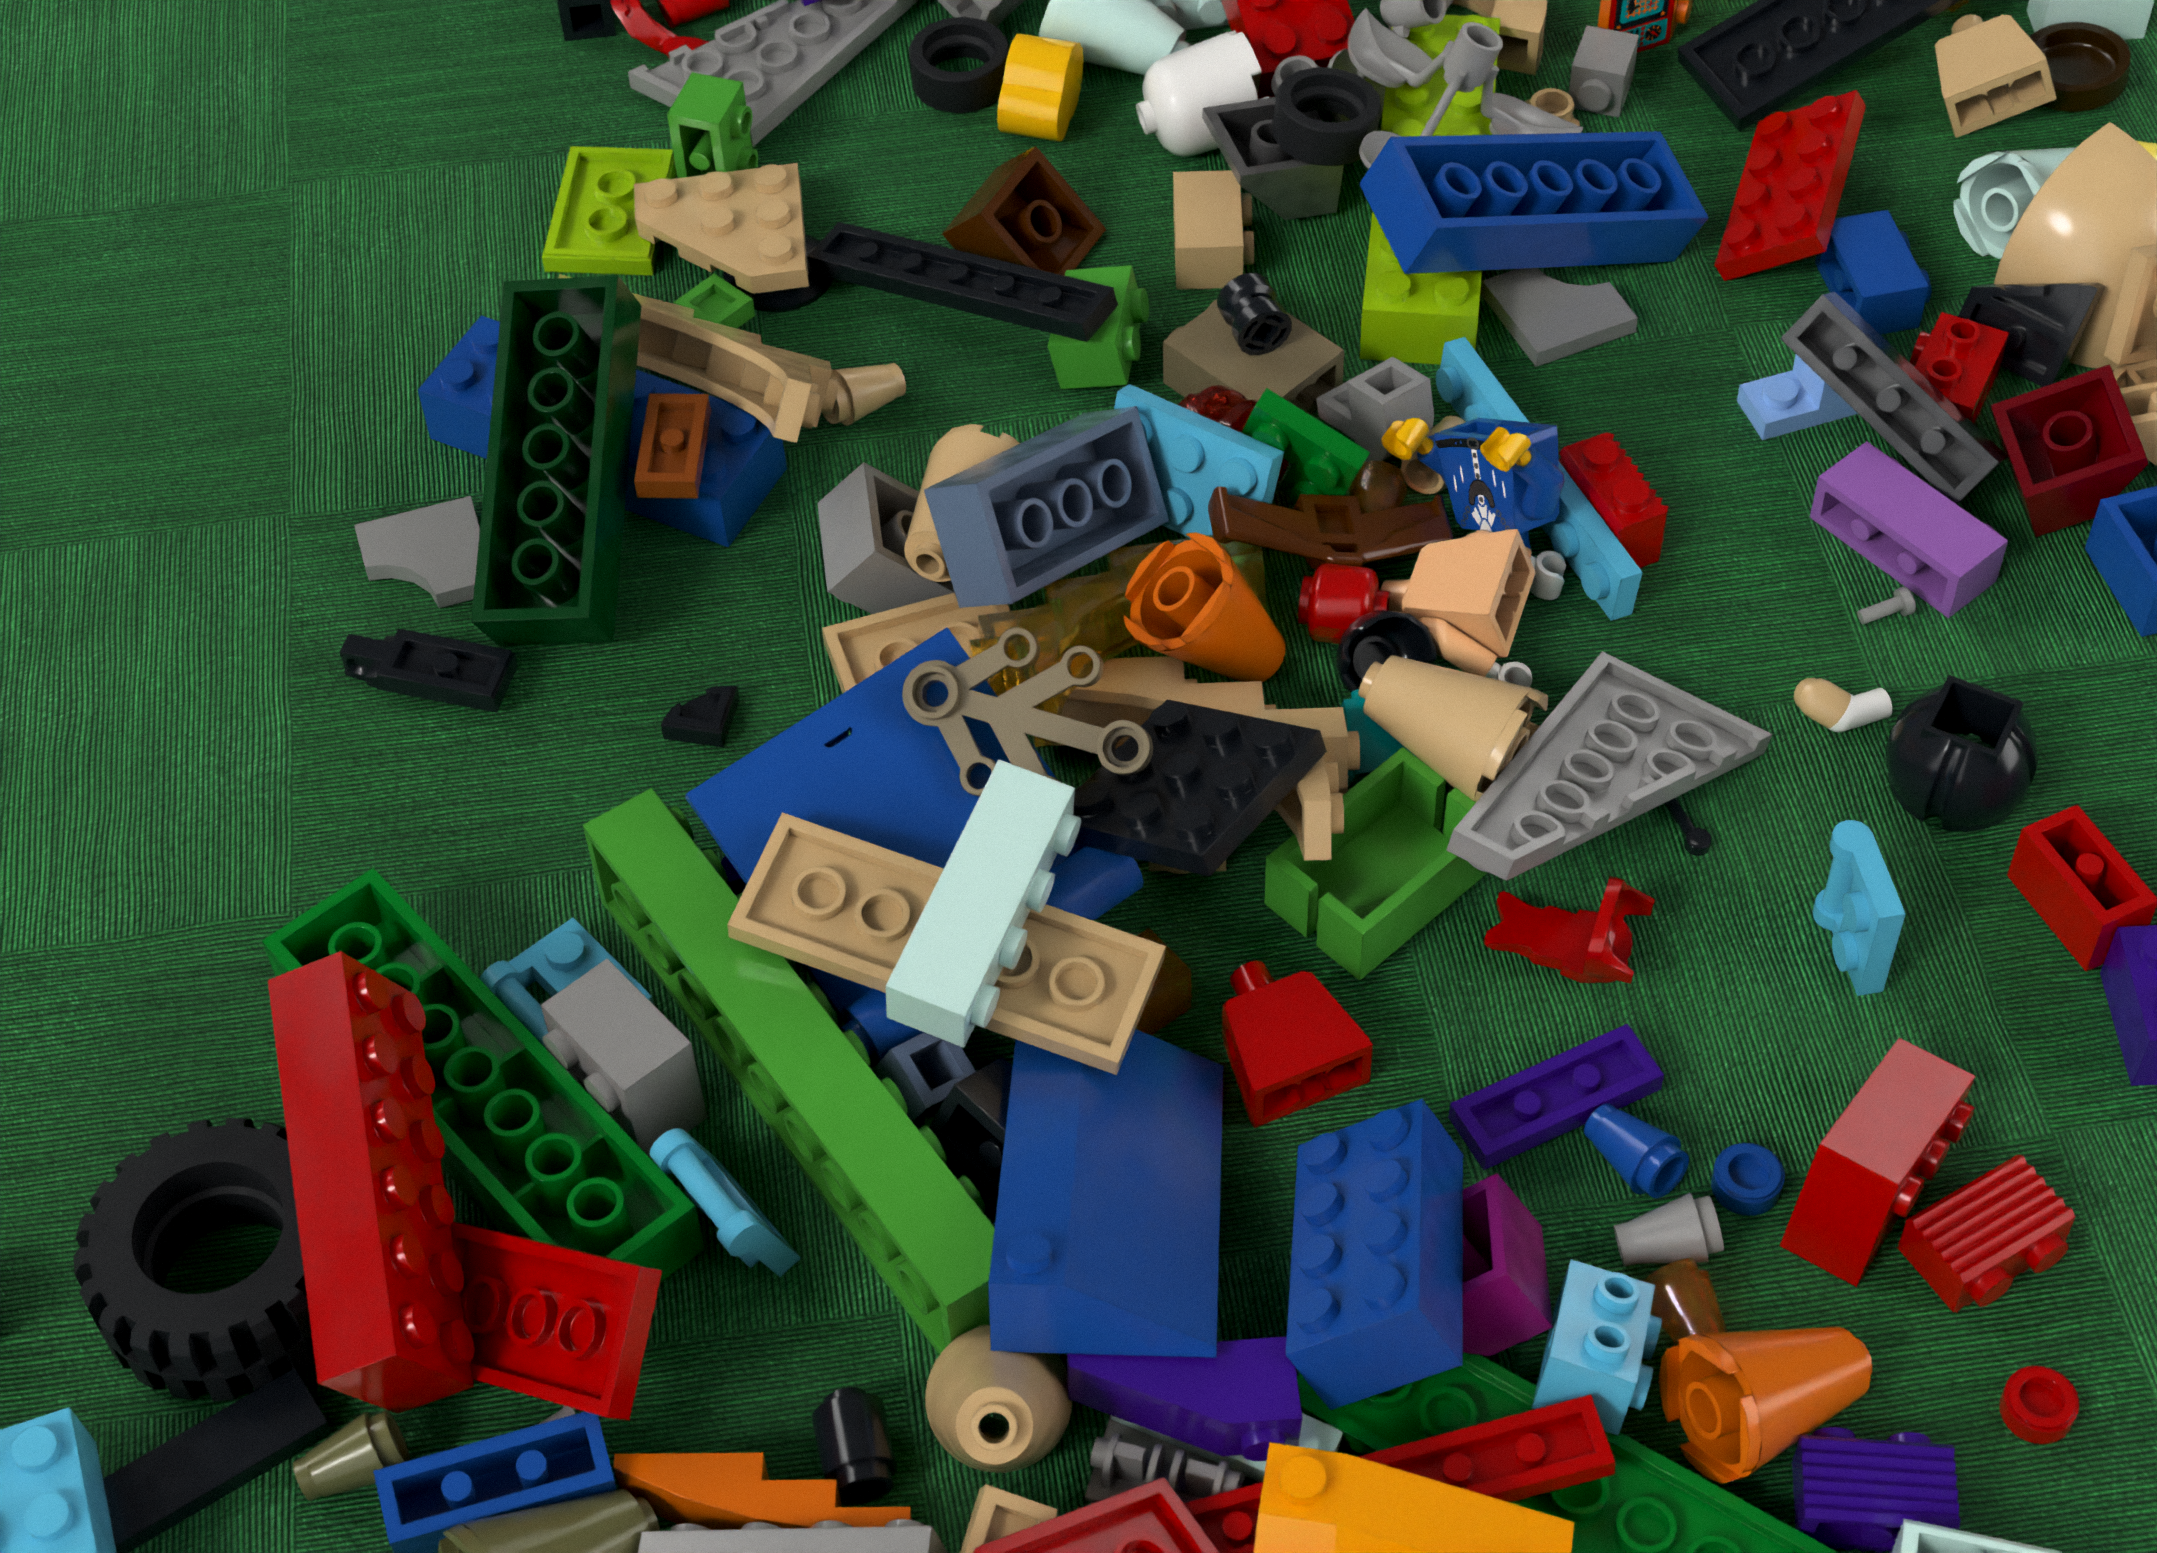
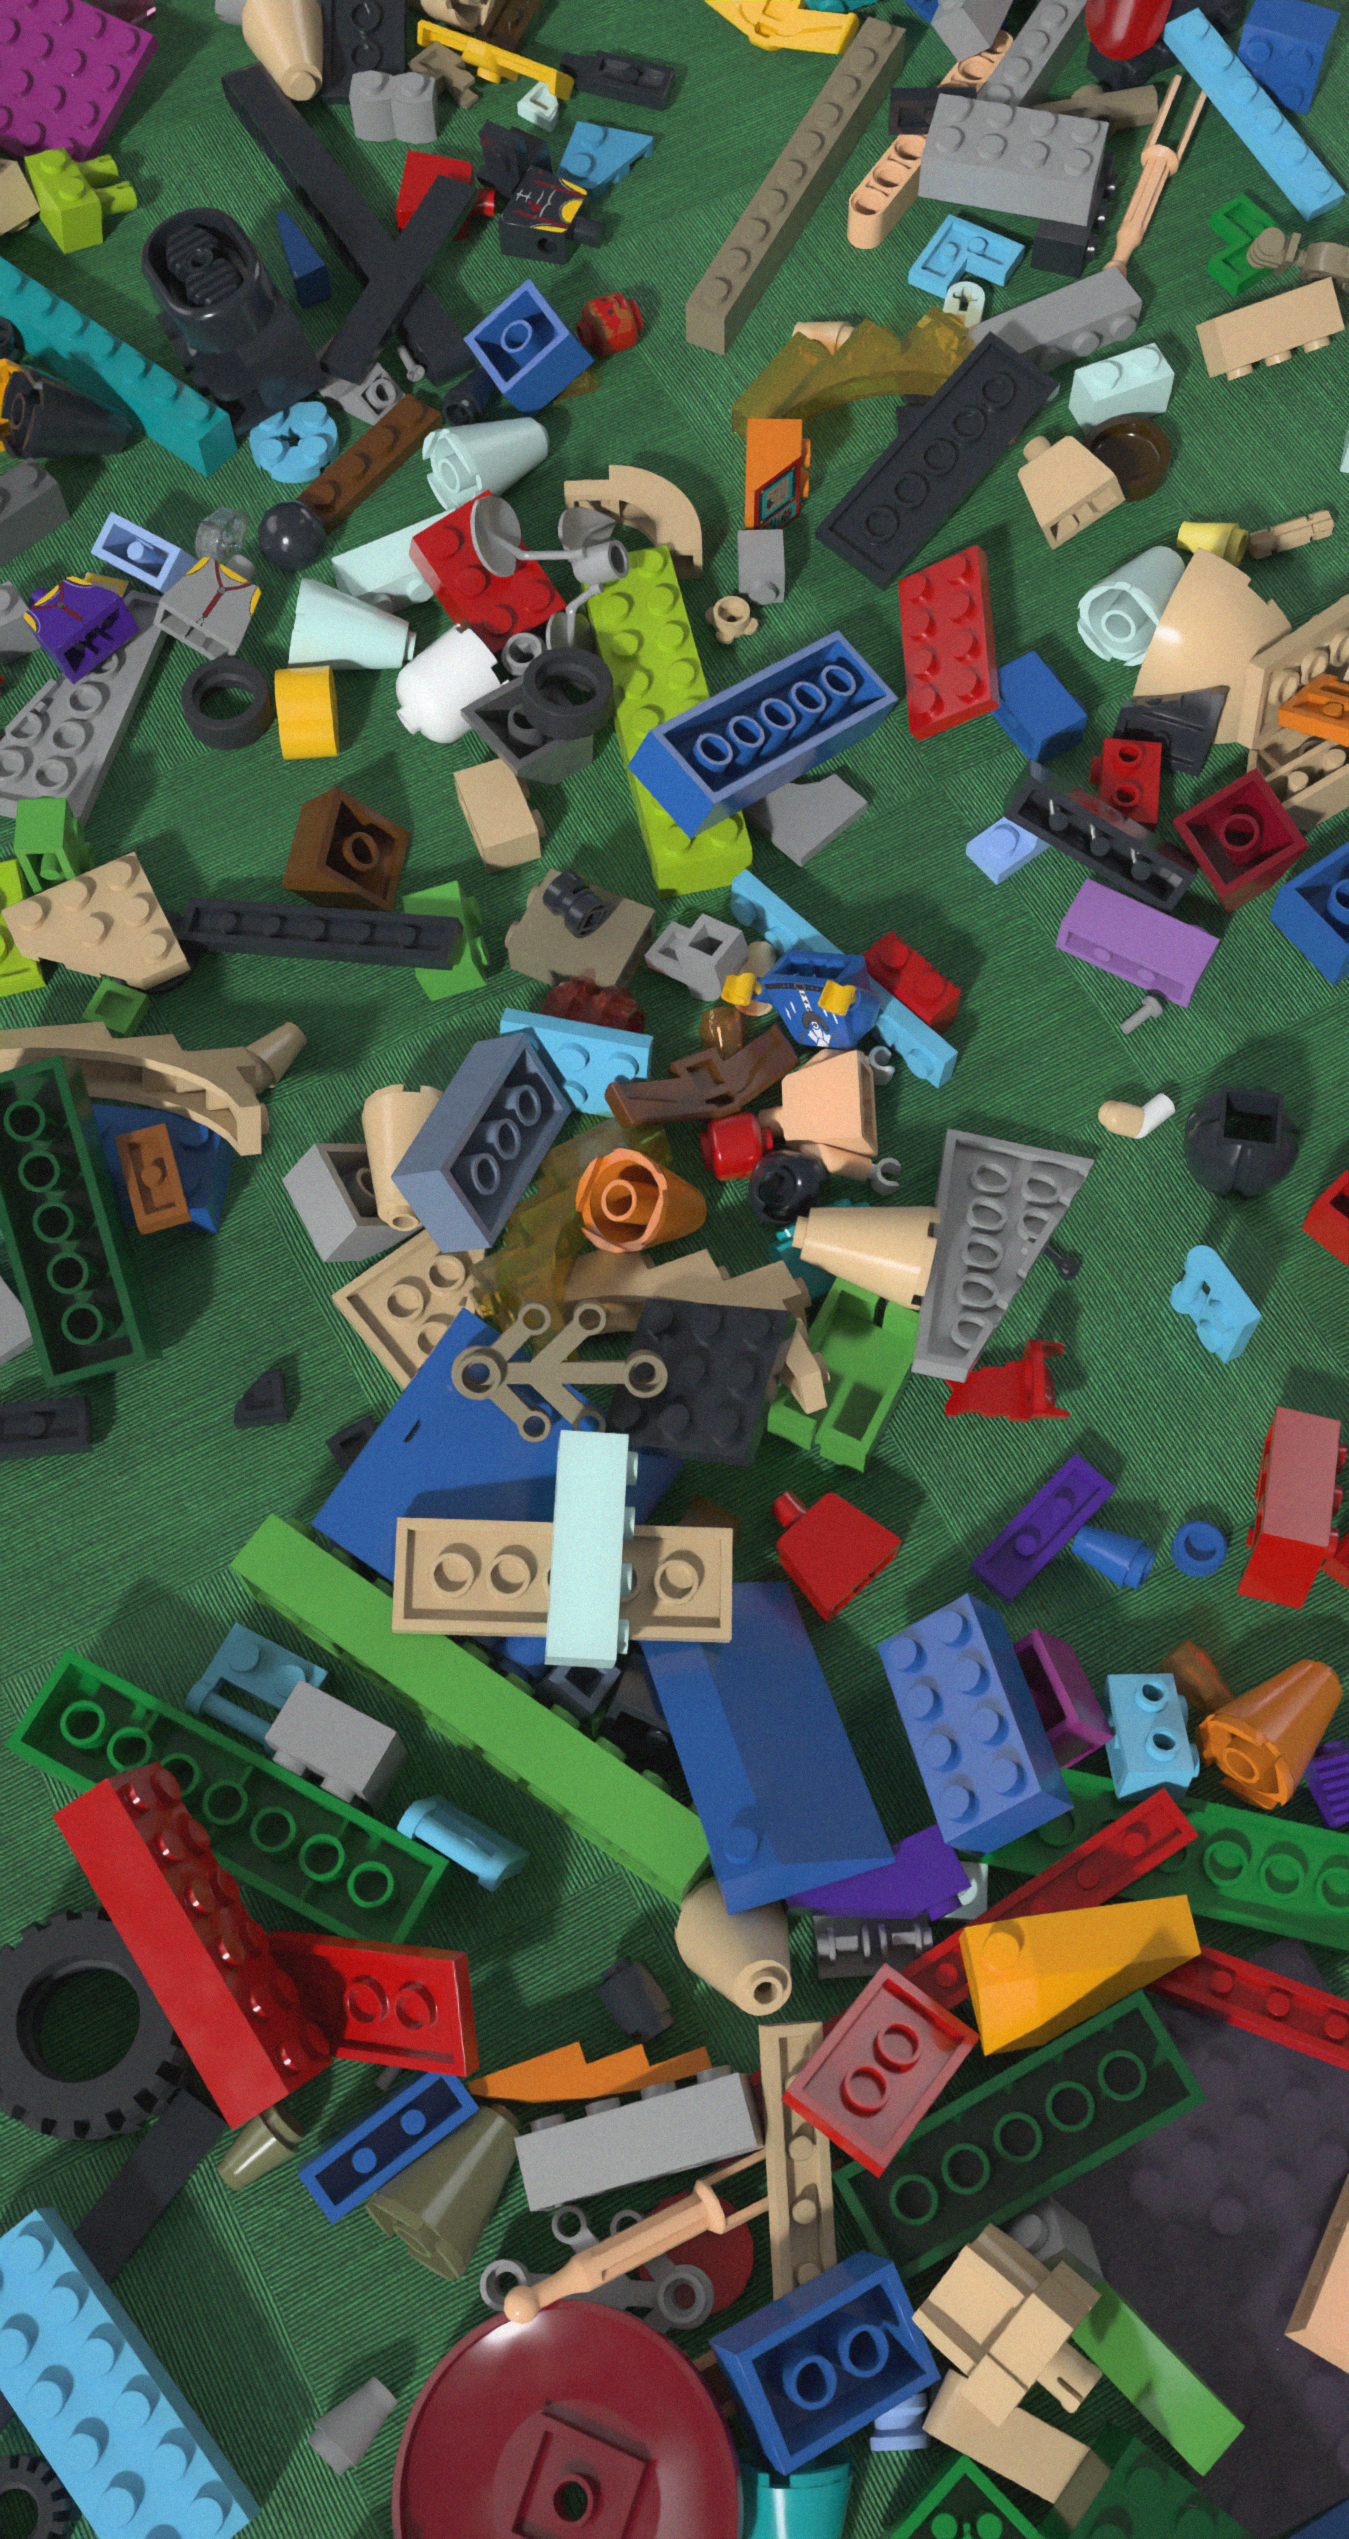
camera: 20 degrees left, 15 degrees up
green plate [1242,388,1371,504] -> none
light grey plant [1348,8,1584,169] -> none
light grey cone [1613,1193,1724,1267] -> none

